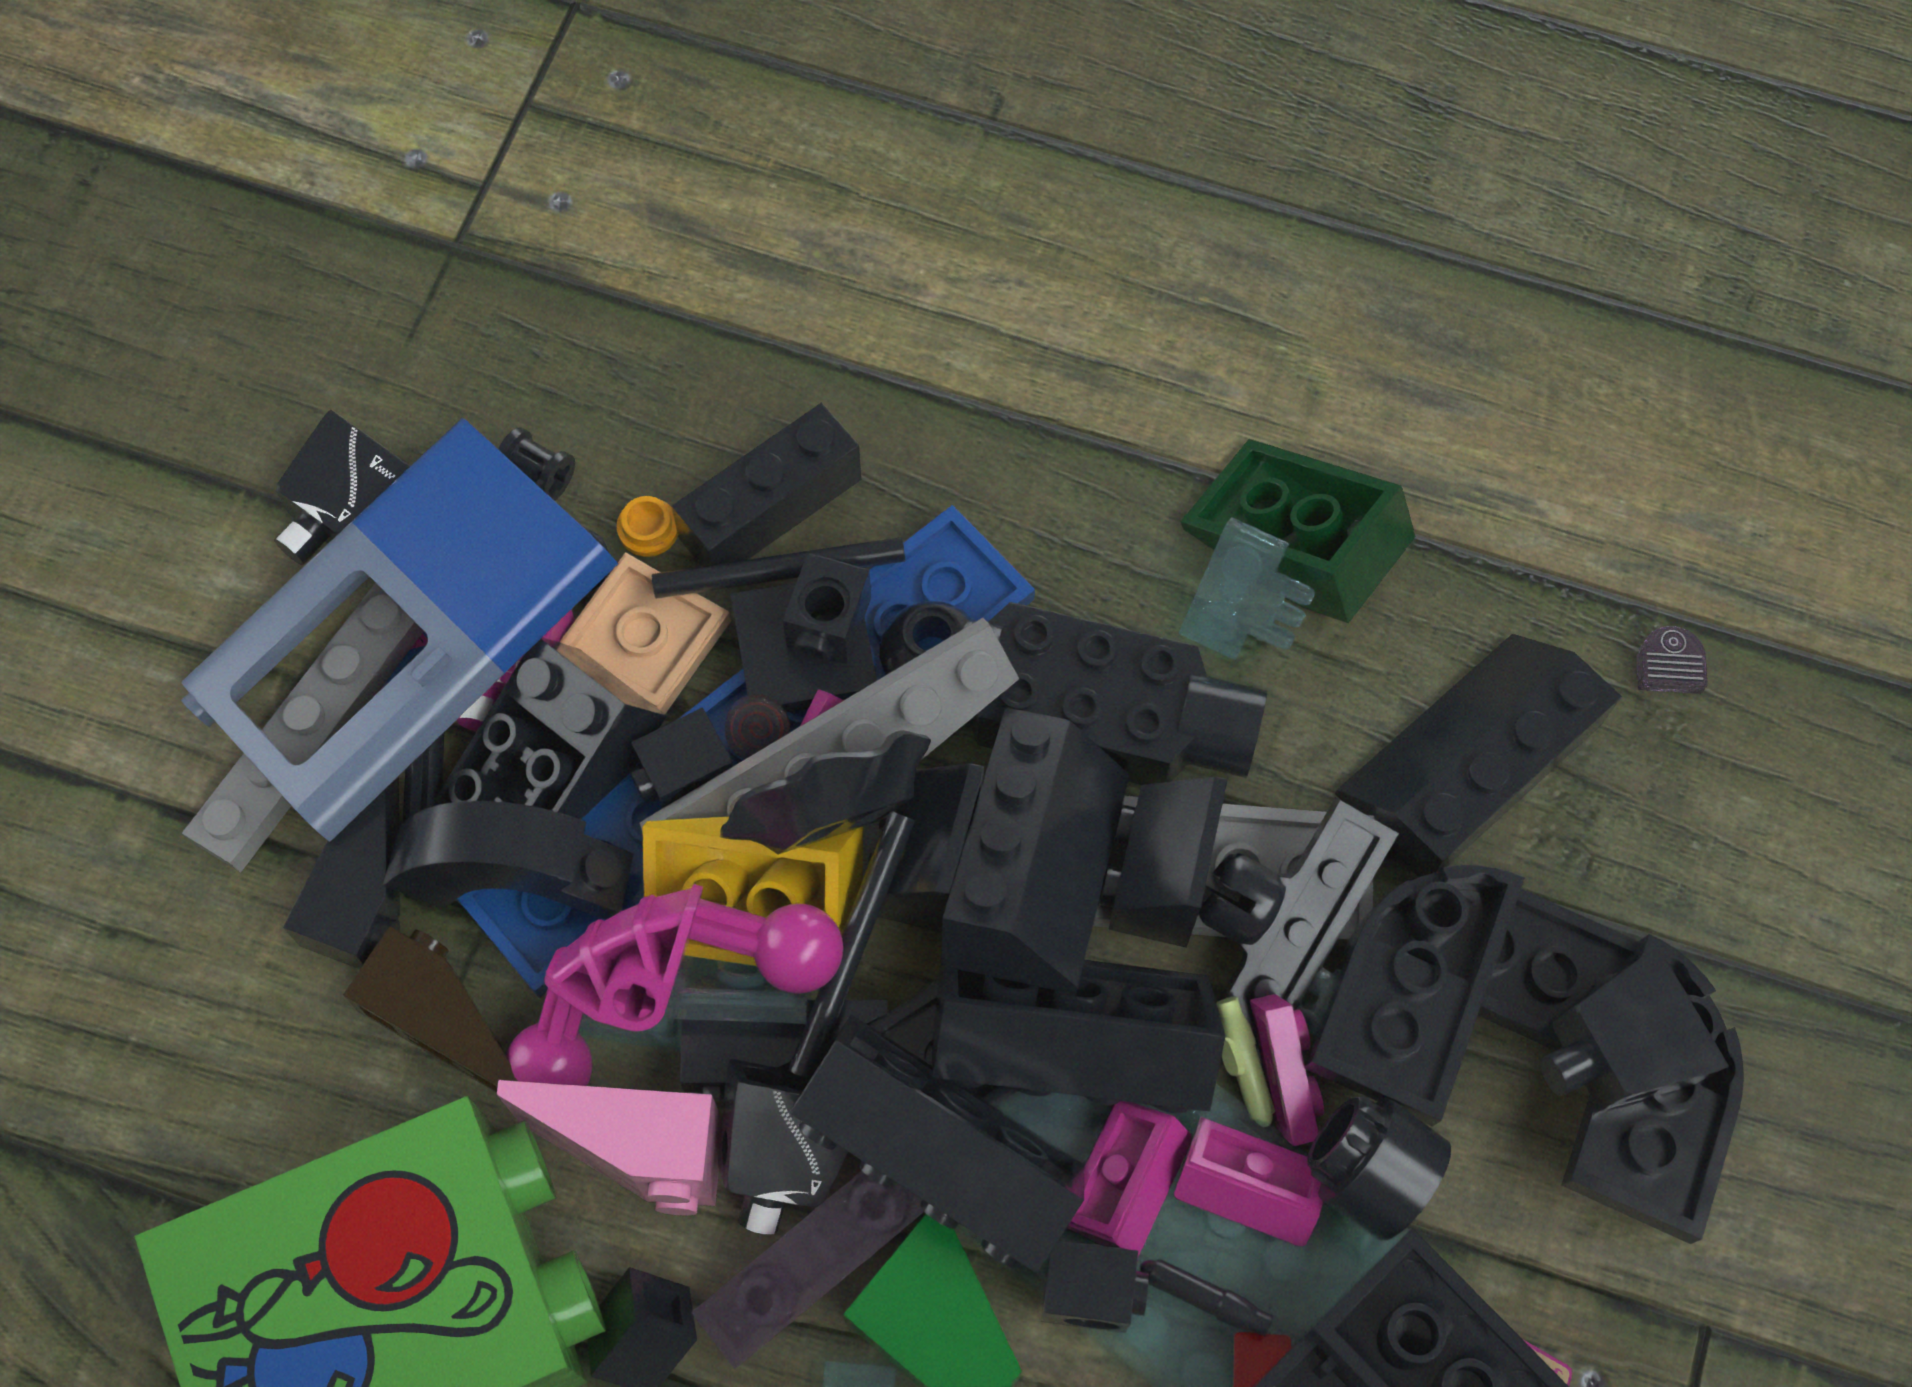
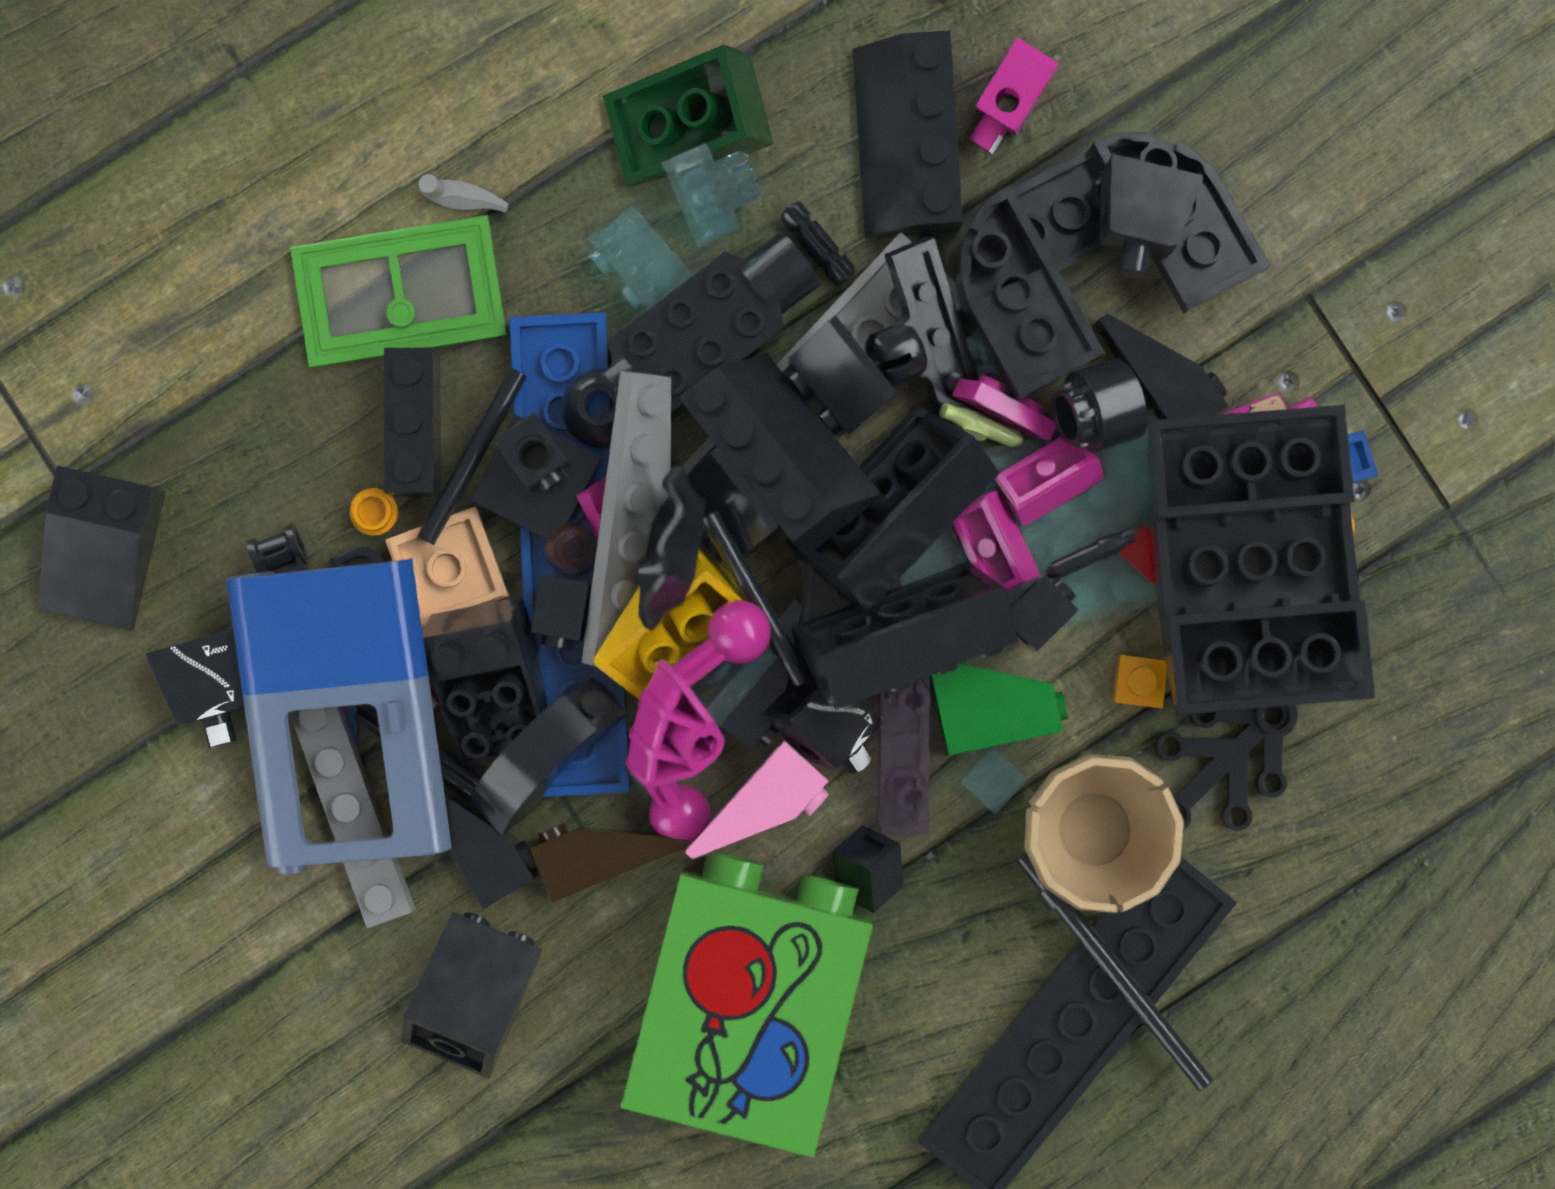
camera: 55 degrees left, 20 degrees up
none -> black slope [38,466,166,630]
none -> bright green door [290,215,508,368]
none -> black slope [401,911,542,1079]
none -> light grey bar [418,174,508,212]
none -> clear light blue bracket [587,205,694,312]
none -> black axle [781,201,855,286]
none -> dark pink torso [969,37,1059,154]
none -> black slope [1093,313,1229,420]

